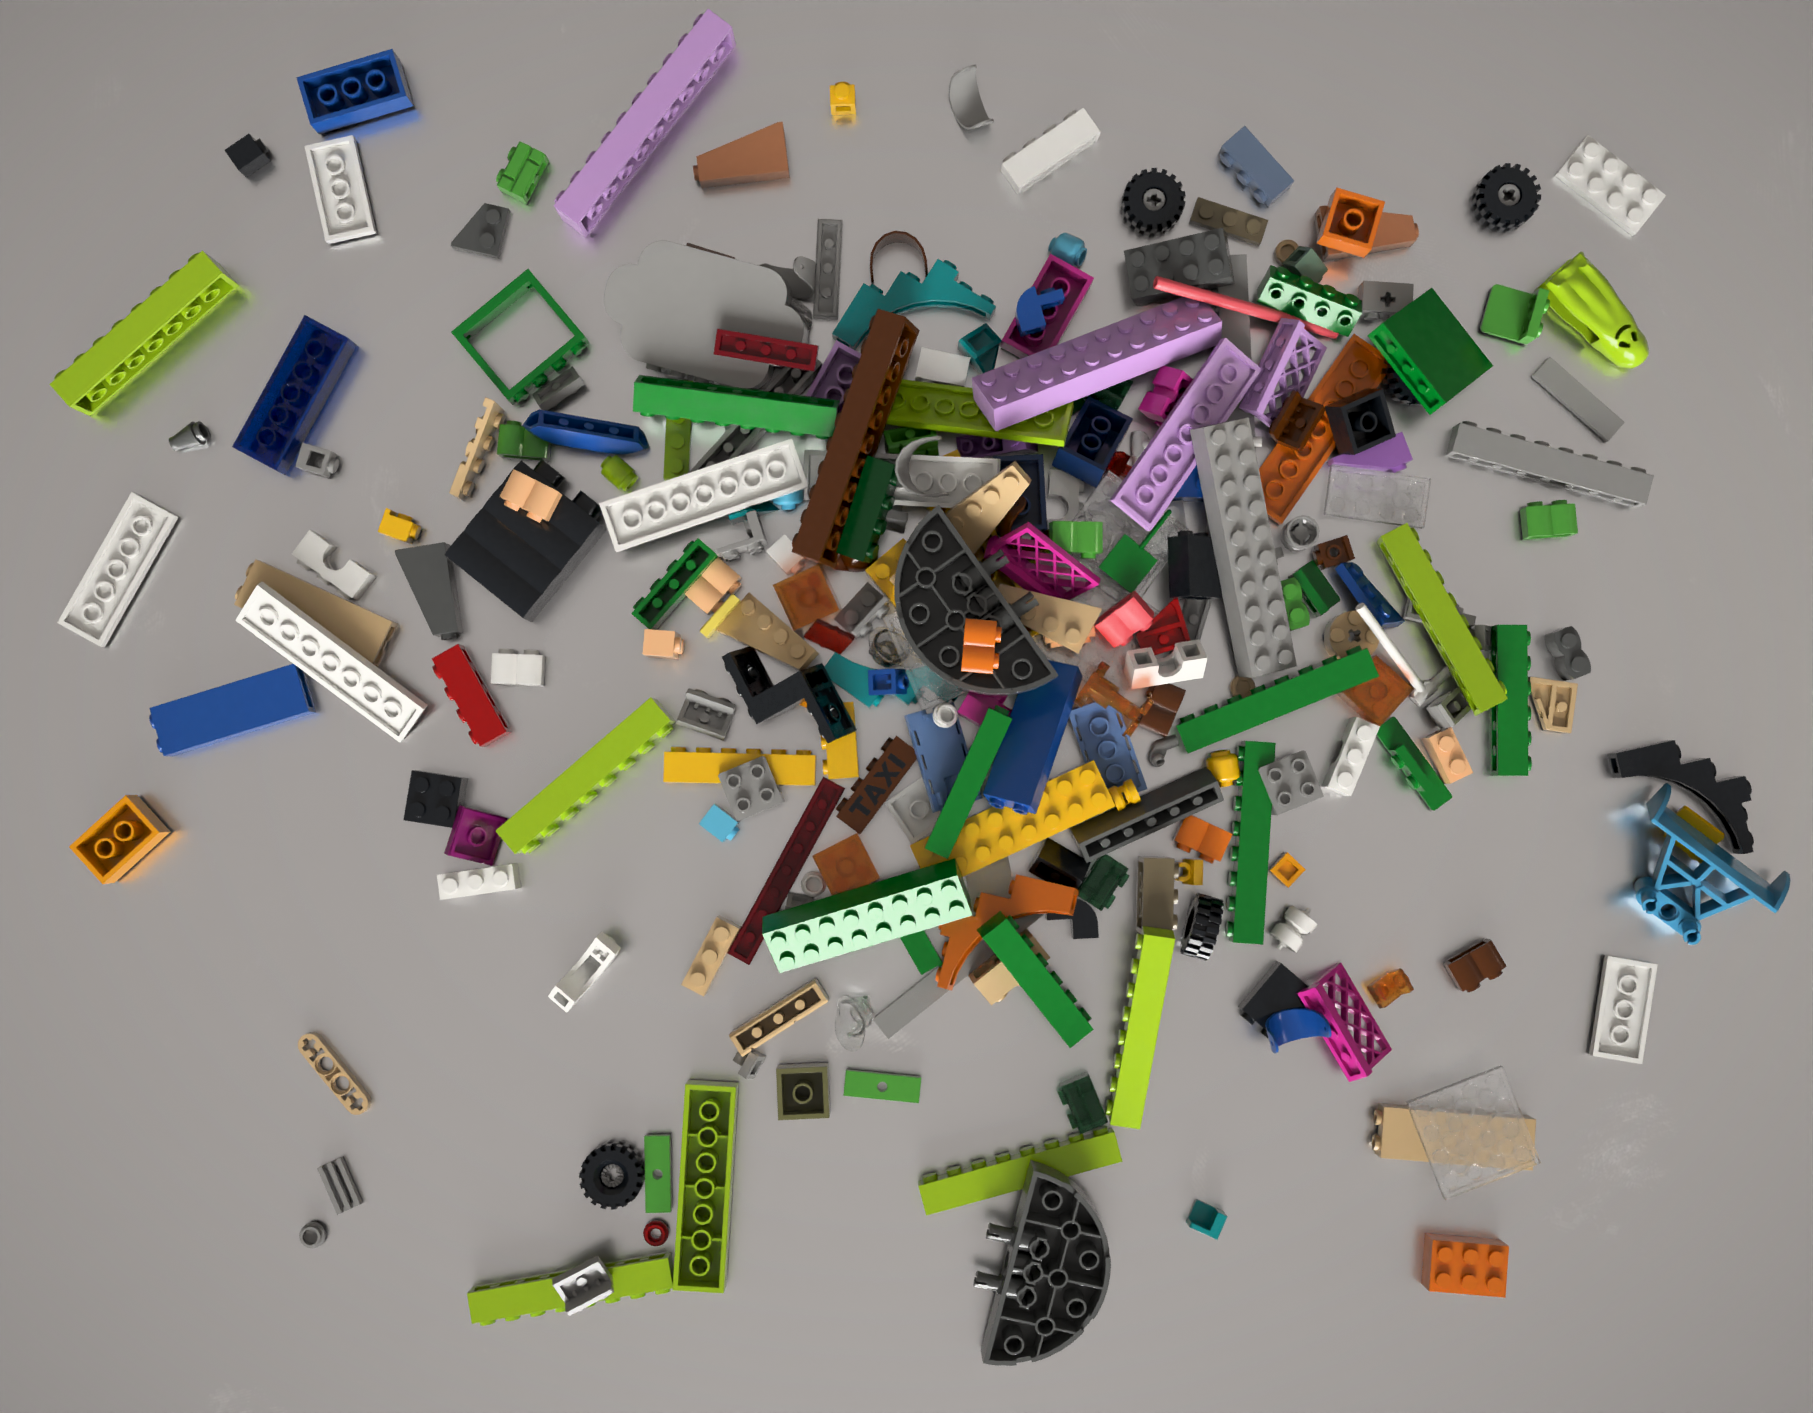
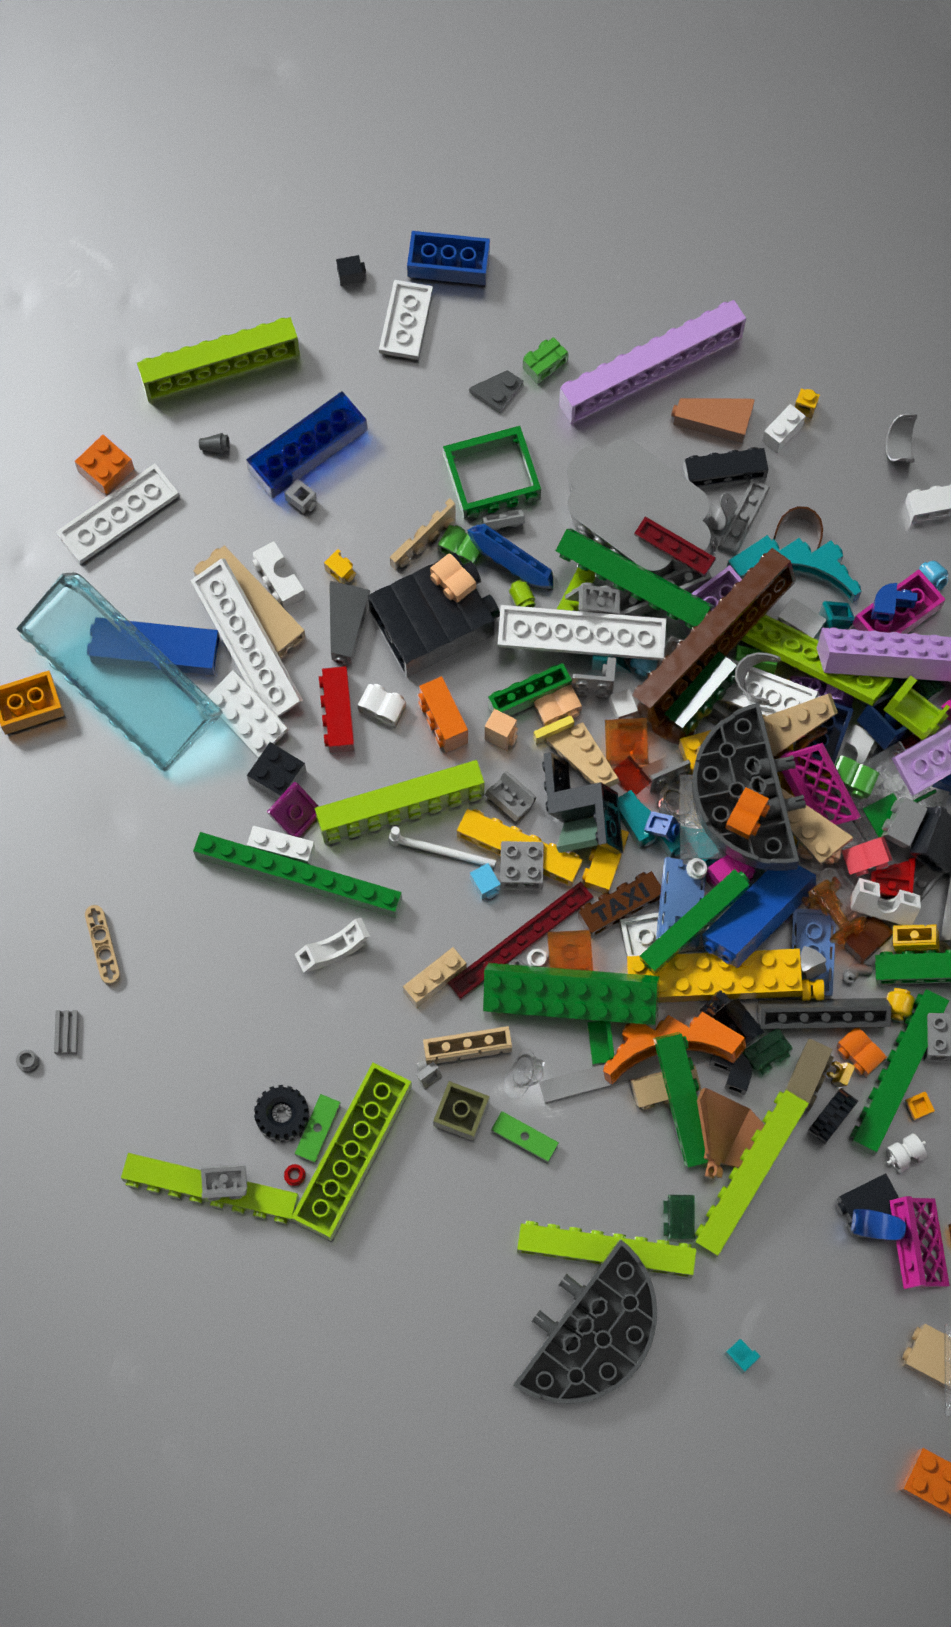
camera: 25 degrees right, 15 degrees down
none -> clear light blue windscreen [16,572,223,772]
none -> orange brick [74,435,134,496]
none -> green brick [193,832,402,918]
none -> white plate [204,670,289,758]
none -> white bar [389,826,496,868]
none -> orange brick [417,676,468,753]
none -> sand green tile [556,817,598,853]
none -> light grey bracket [565,583,620,615]
none -> black brick [683,447,769,487]
none -> nougat panel [697,1088,764,1179]
none -> black hinge [699,990,730,1017]
none -> white brick [762,404,806,453]
none -> light grey tile [800,946,827,980]
none -> light grey brick [881,797,928,848]
none -> lime panel [883,675,950,740]
none -> yellow brick [893,924,939,954]

